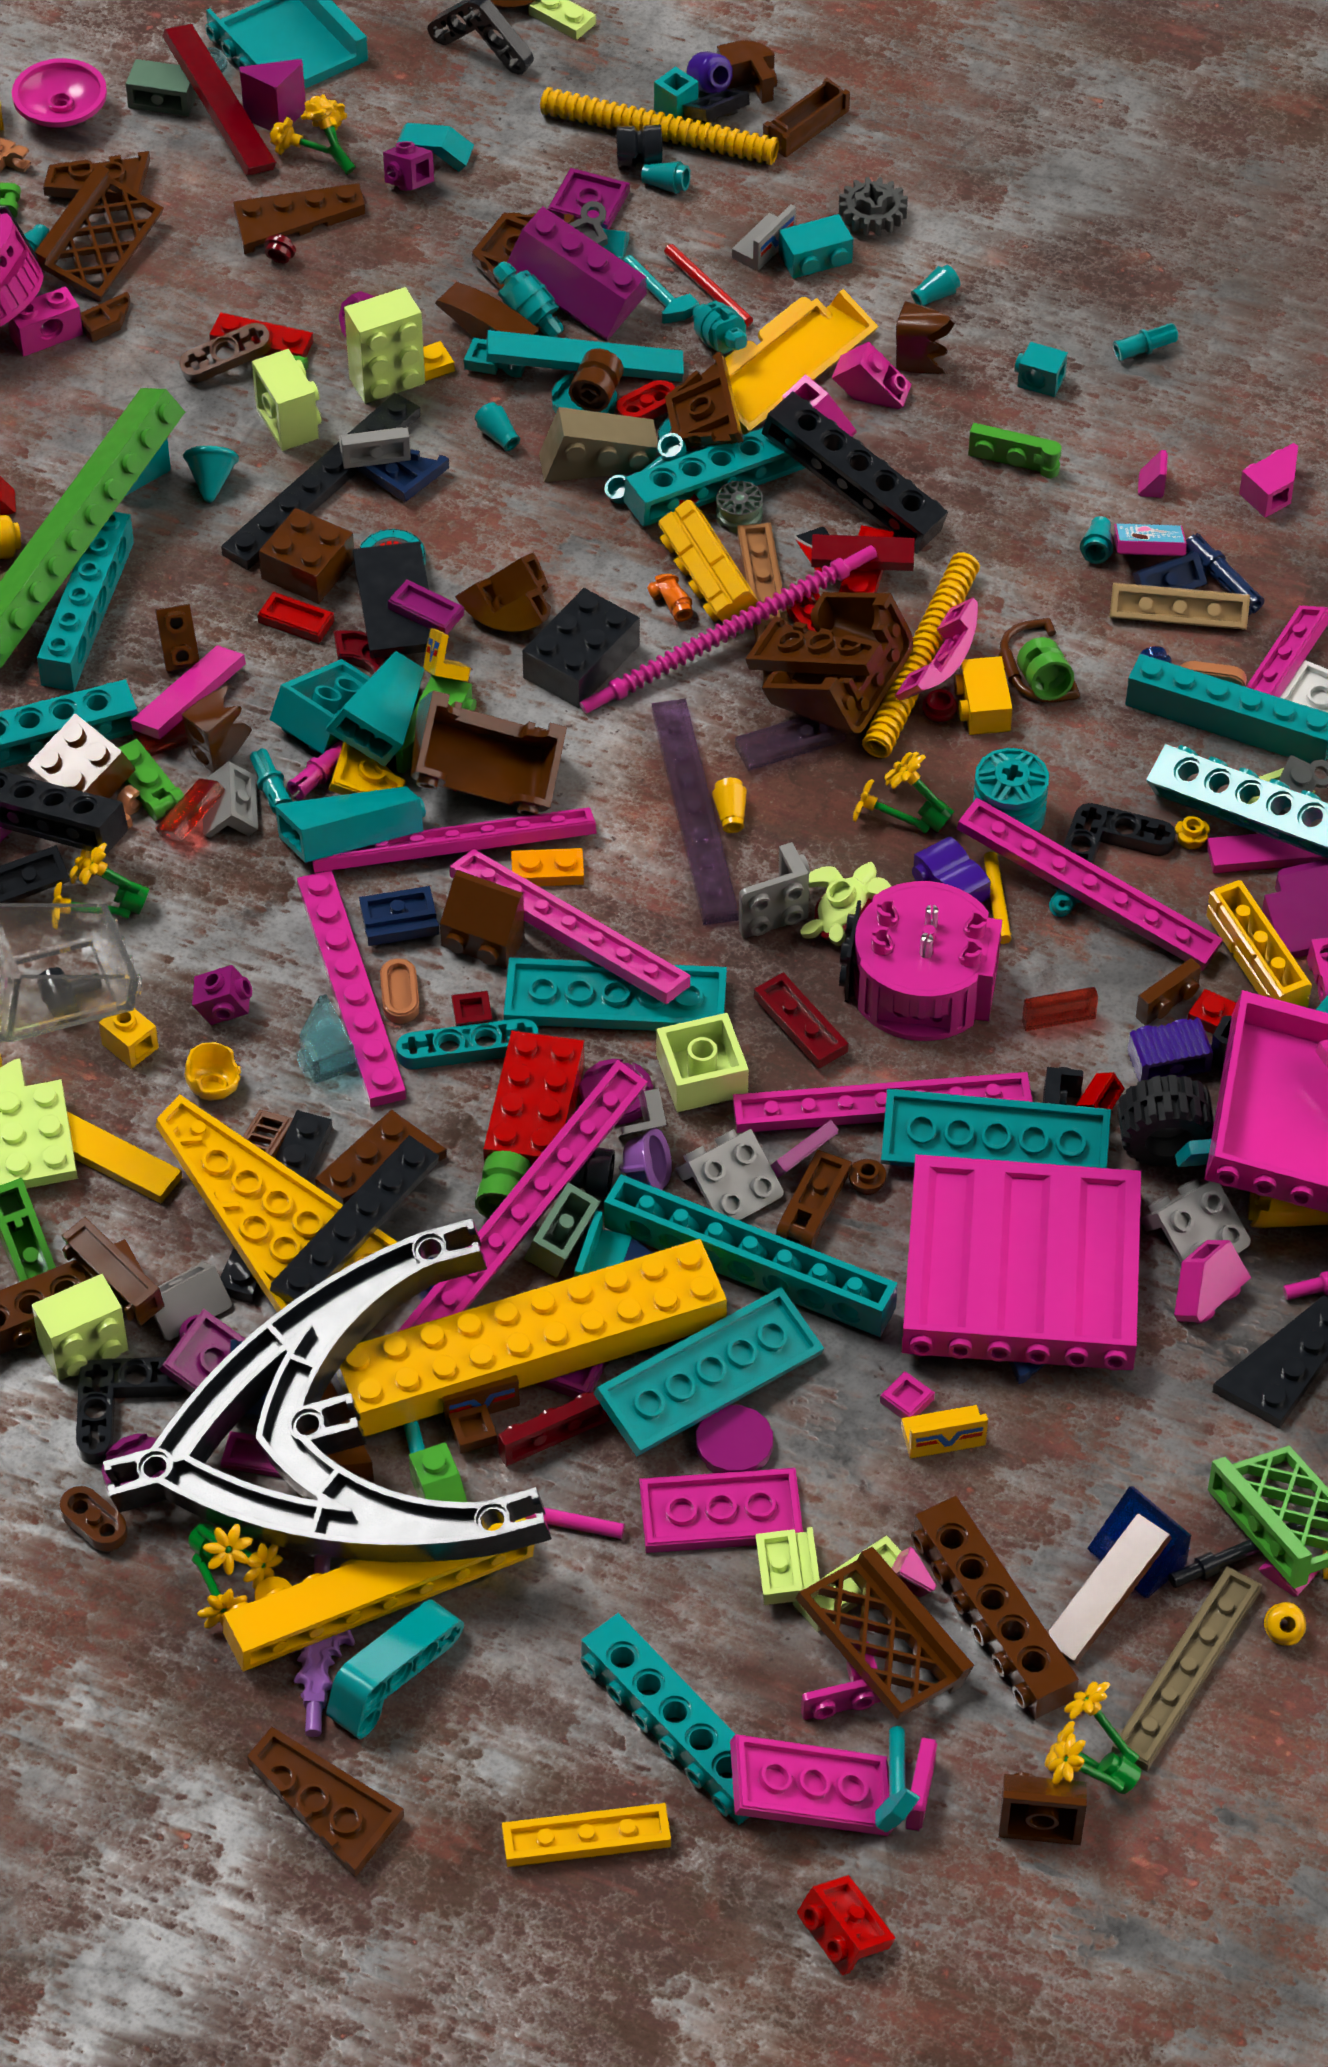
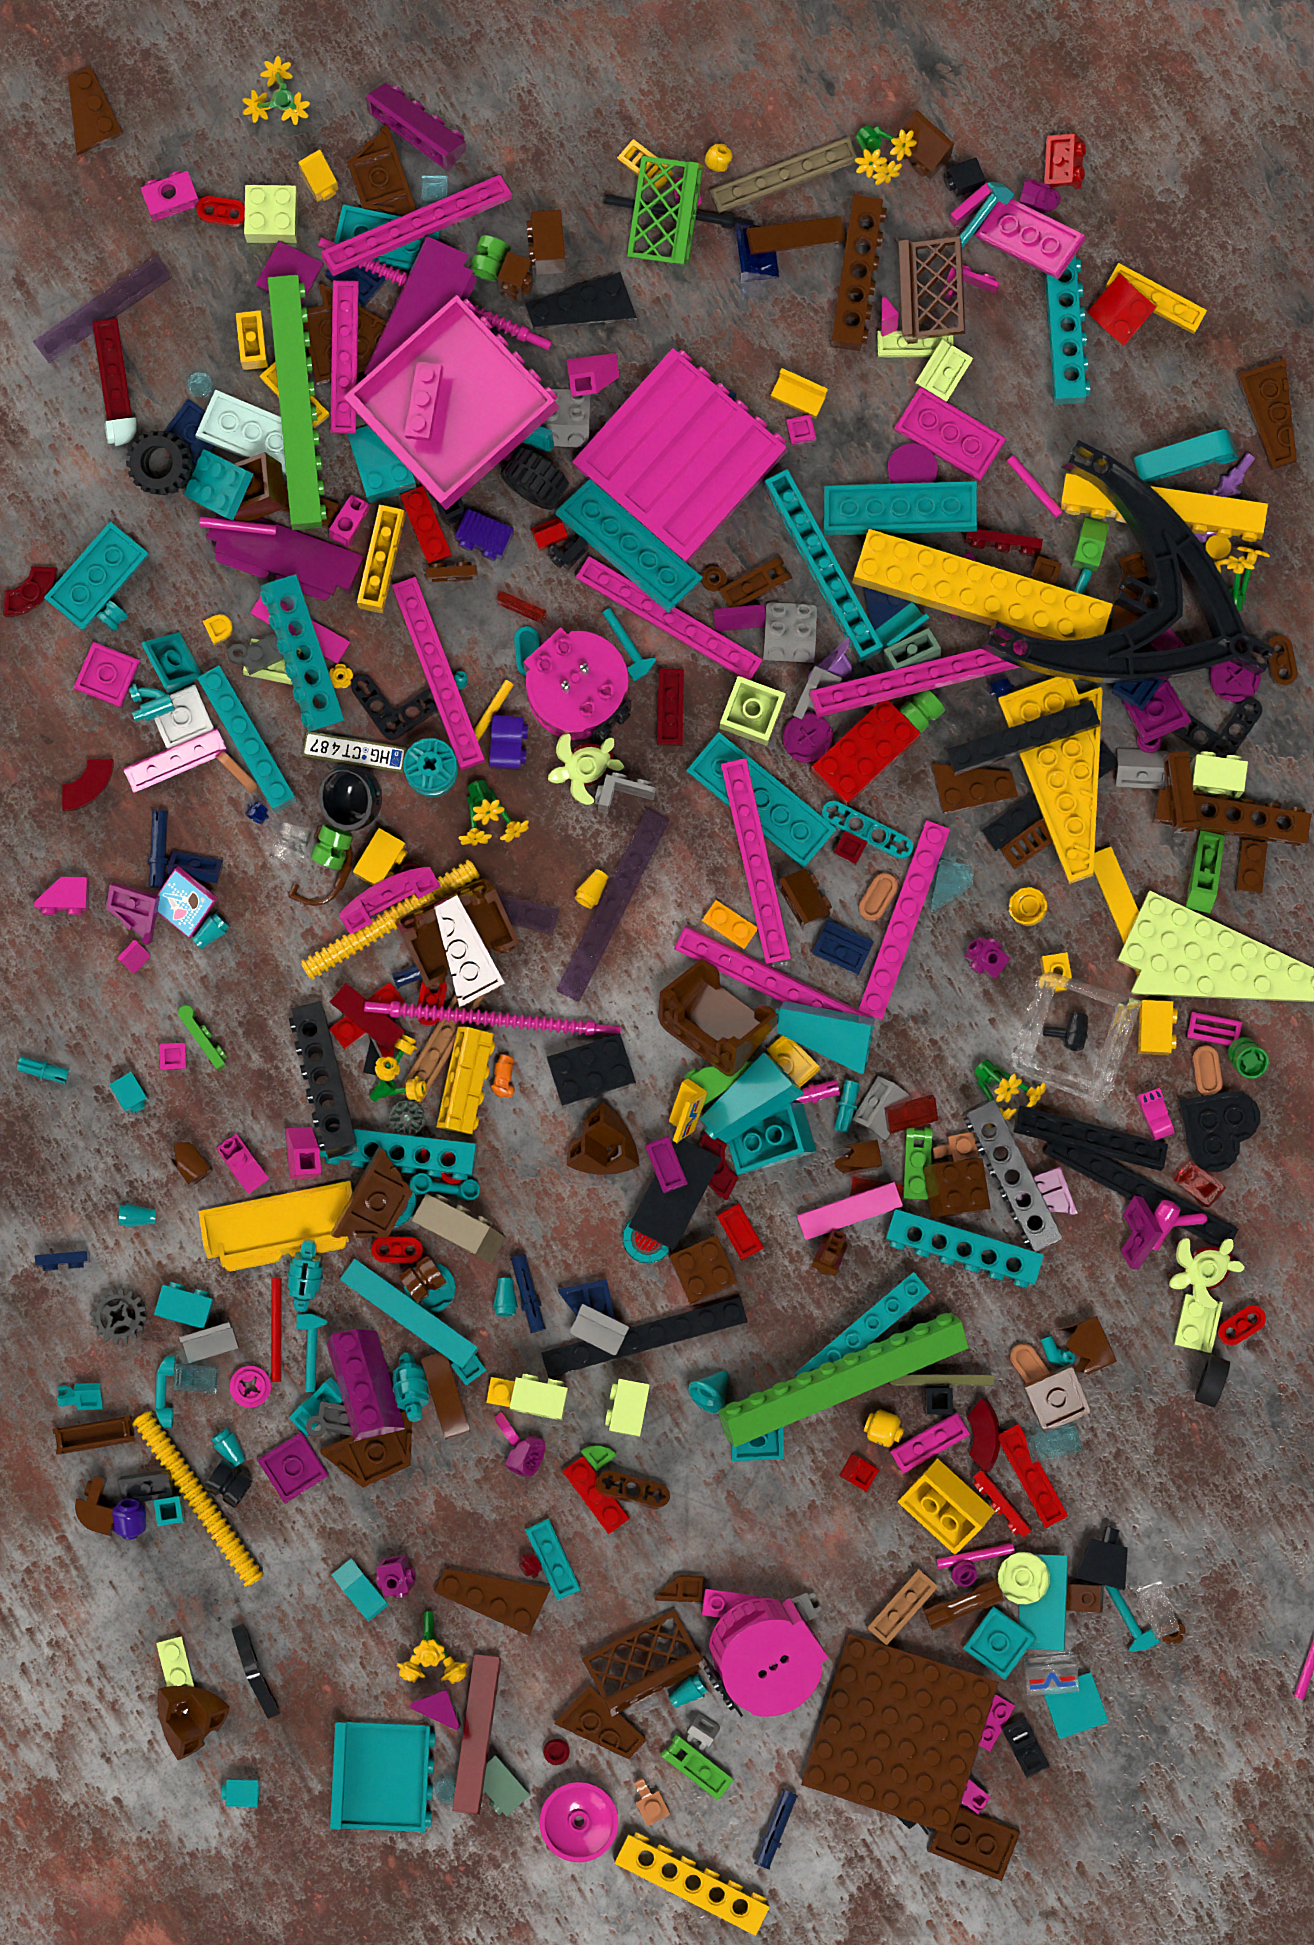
camera: 145 degrees left, 30 degrees up
tan tile [1109,582,1250,630] -> none
none -> dark blue plate [35,1251,90,1271]
none -> teal plate [57,1383,104,1410]
none -> magenta wing [106,882,160,945]
none -> teal bar [155,1355,176,1429]
none -> dark pink plate [159,1043,187,1071]
none -> clear light blue slope [173,1364,218,1394]
none -> dark pink gear [229,1366,271,1408]
none -> clear wheel [269,823,312,867]
none -> tile [302,731,407,774]
none -> black piece [318,766,382,831]
none -> yellow plant [369,1034,427,1102]
none -> dark blue pin [510,1254,546,1333]
none -> teal tile [514,626,540,677]
none -> teal tile [525,1519,581,1601]
none -> dark red plate [543,1739,570,1765]
none -> teal piece [602,608,656,682]
none -> black brick [945,157,986,197]
none -> magenta rock [1019,178,1062,213]
none -> red slope [1087,273,1158,346]

